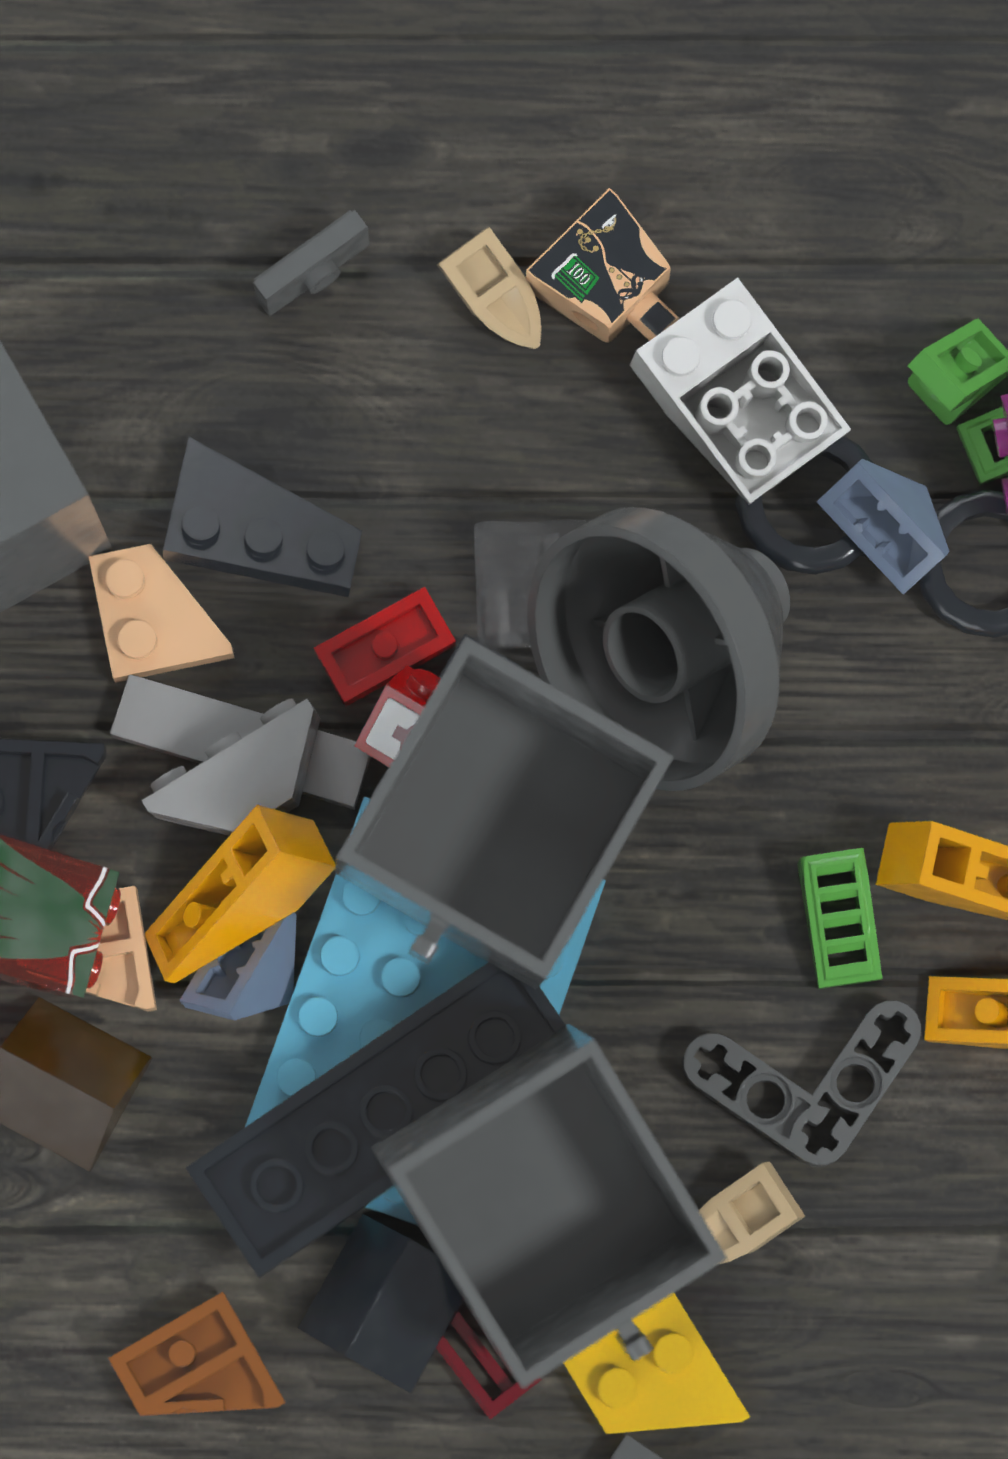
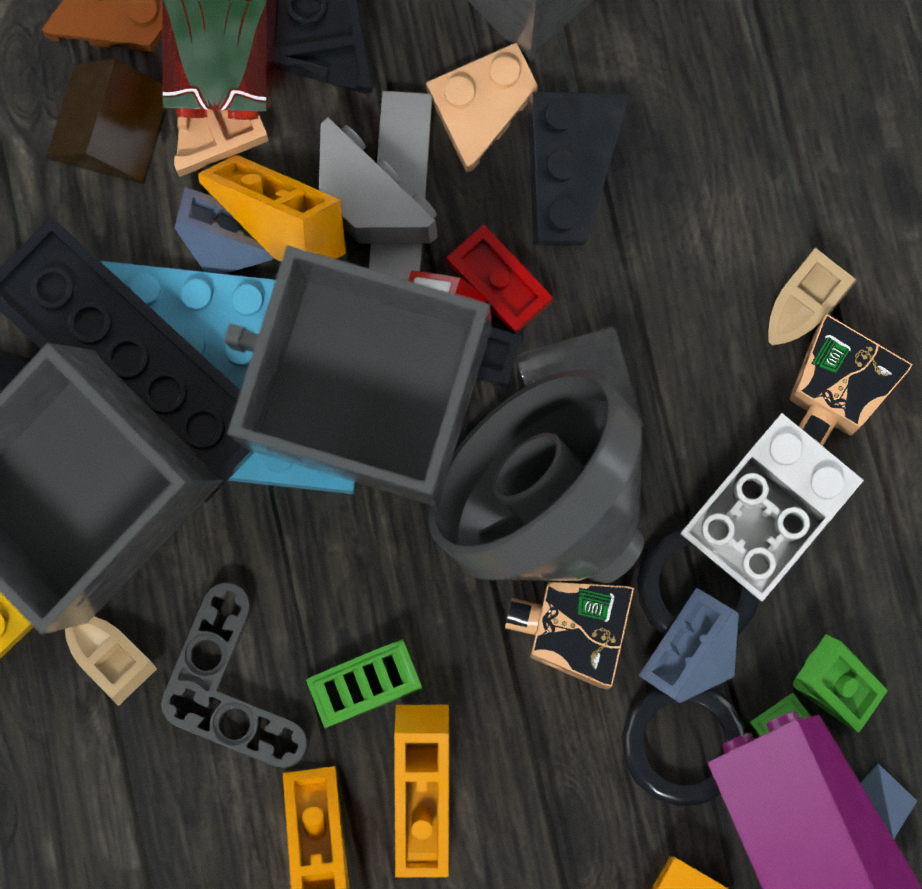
camera: 75 degrees right, 0 degrees up
dark grey plate [253,210,370,316] -> none
none -> black torso [505,582,634,690]

